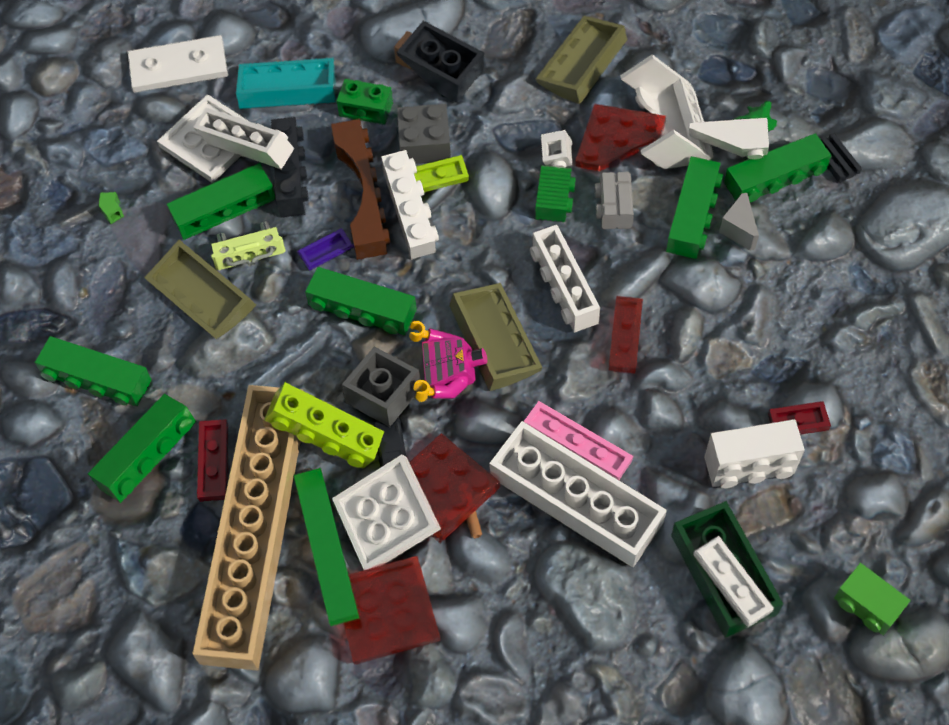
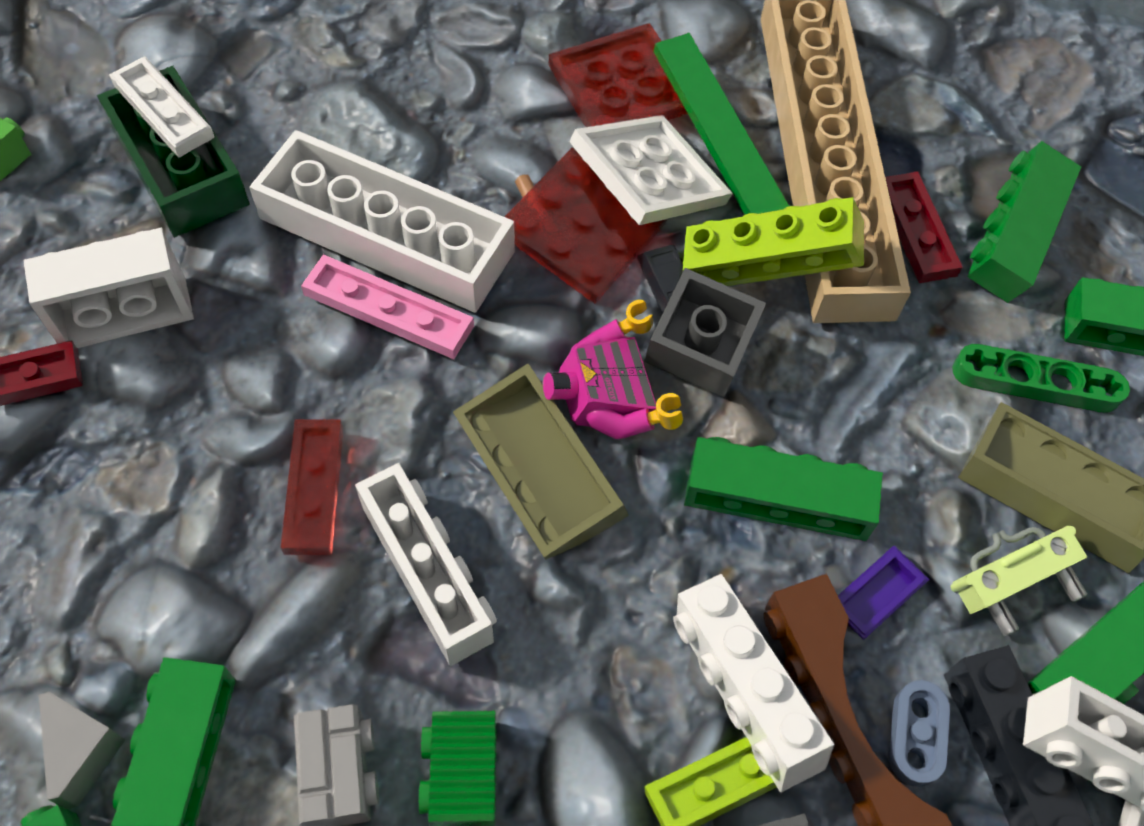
camera: 165 degrees right, 0 degrees up
none -> sand blue plate [889,680,950,787]
none -> green beam [952,344,1130,413]

